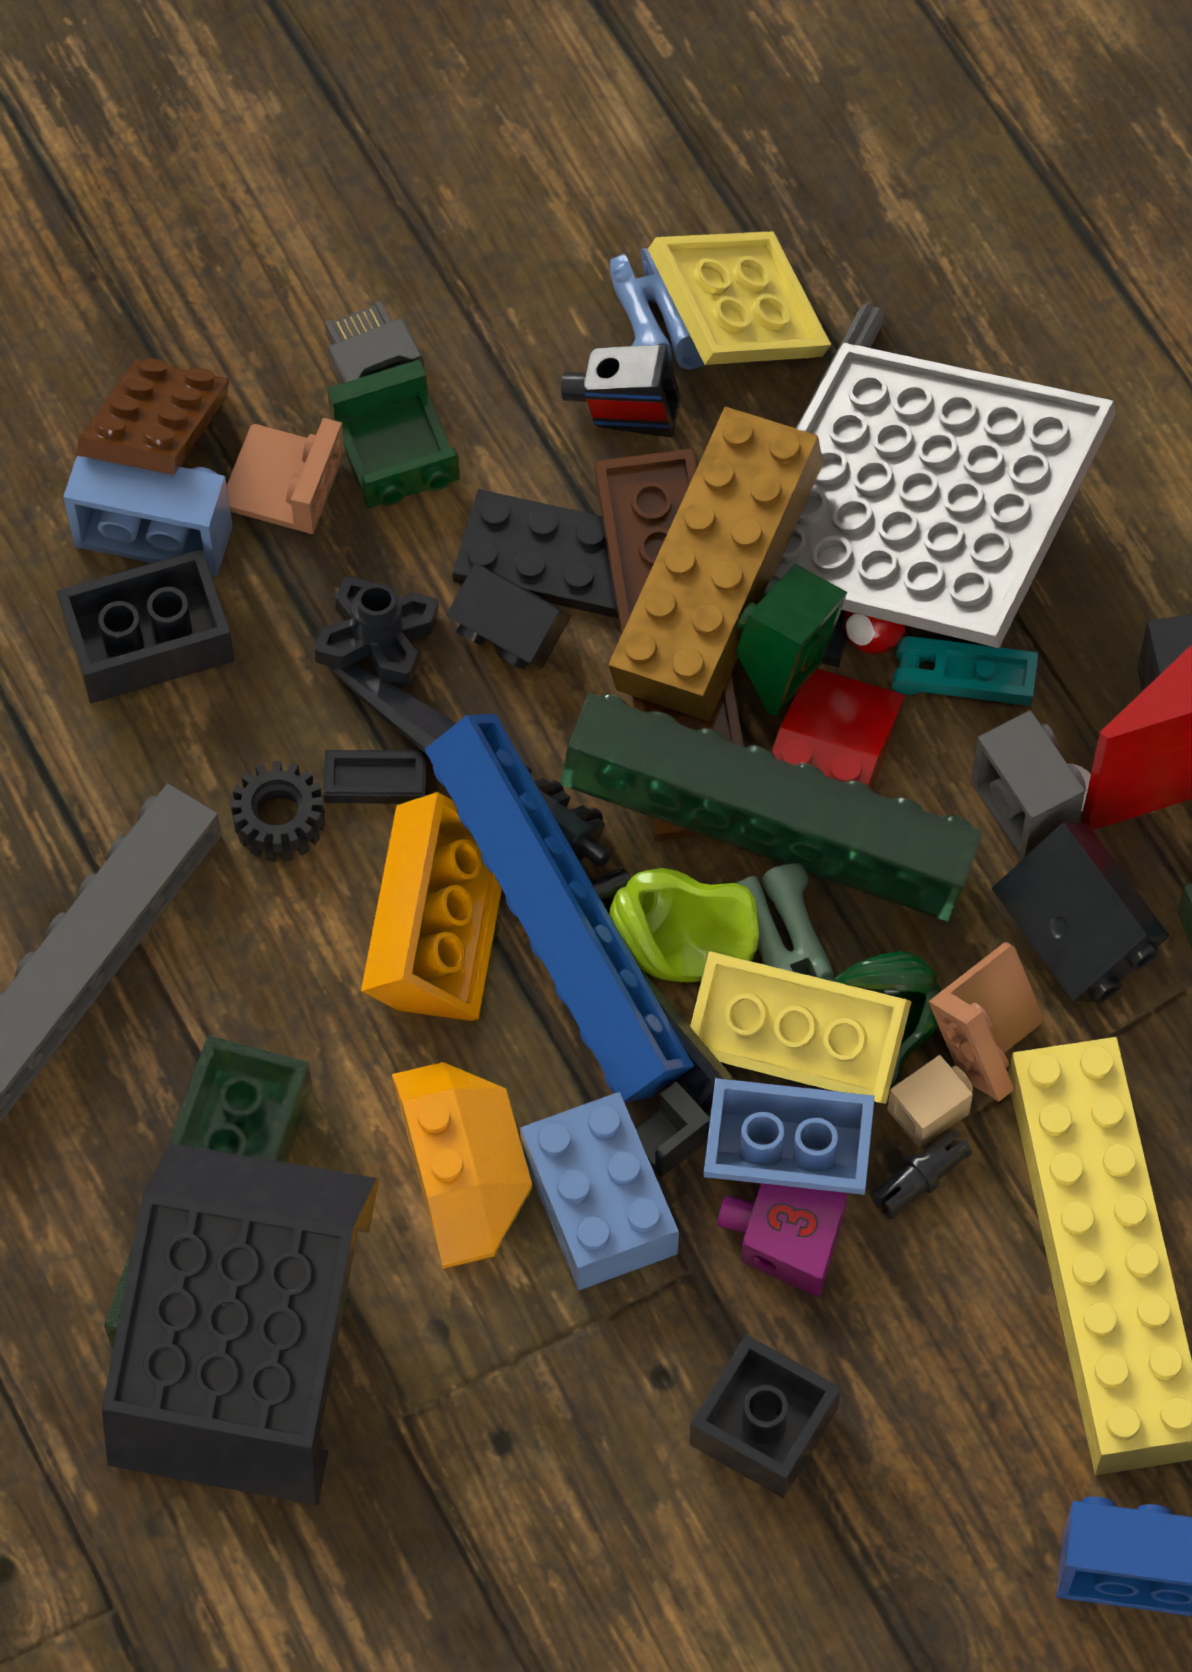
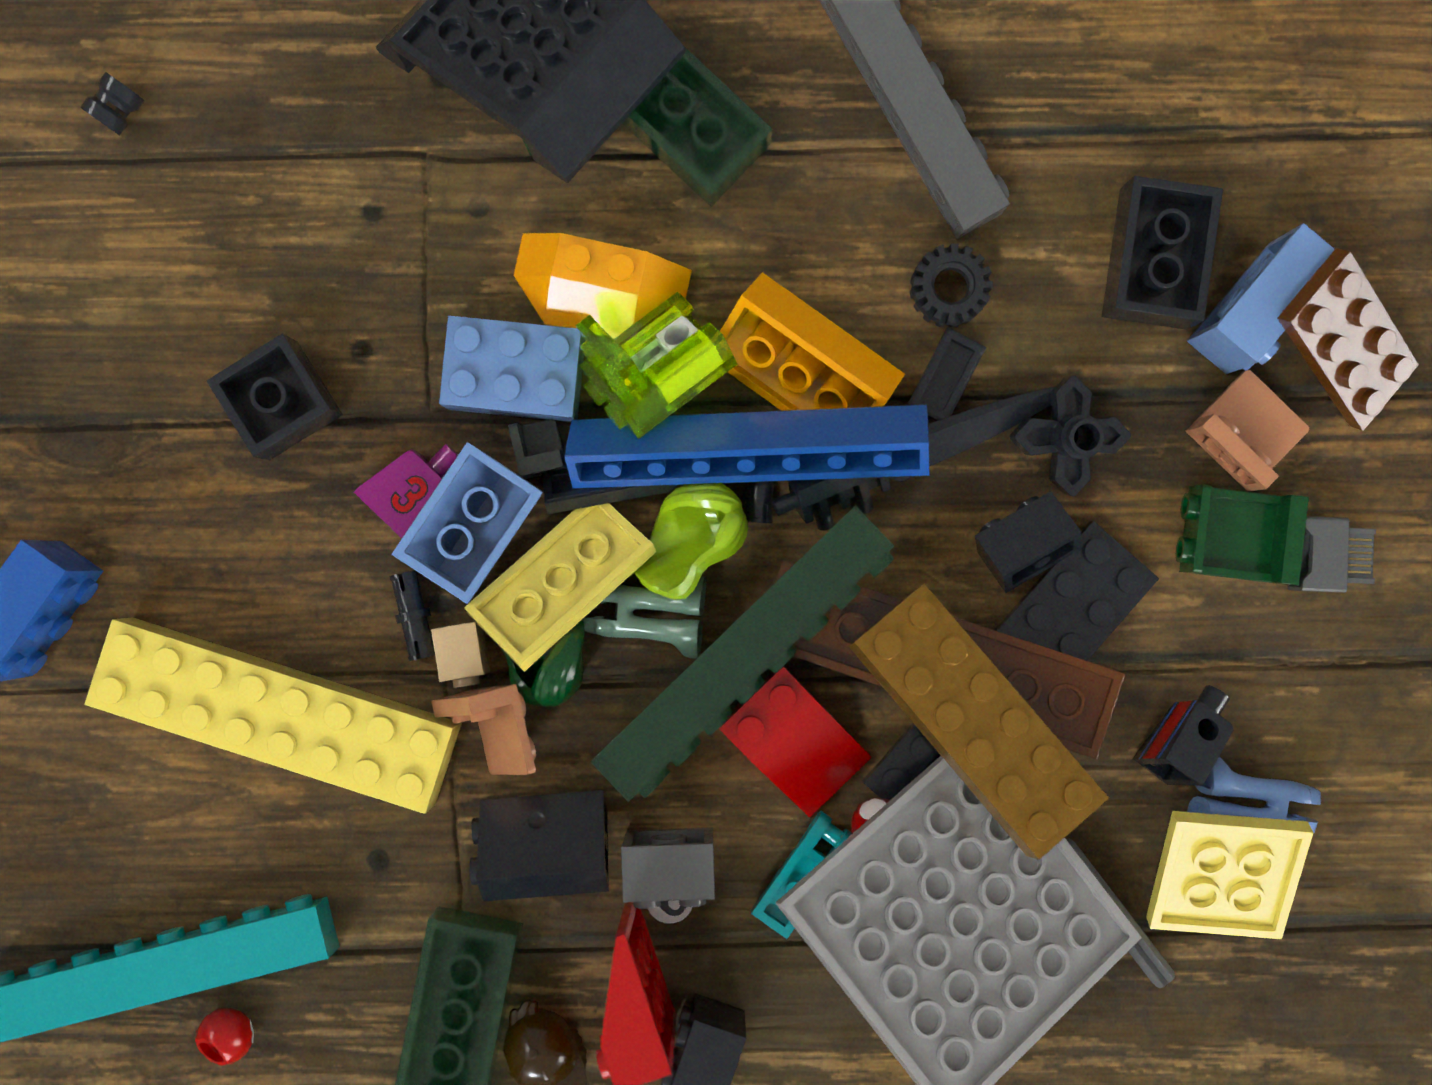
camera: 115 degrees right, 25 degrees up
dark green slope [736,563,848,717] -> none
none -> clear neon green brick [575,292,737,439]

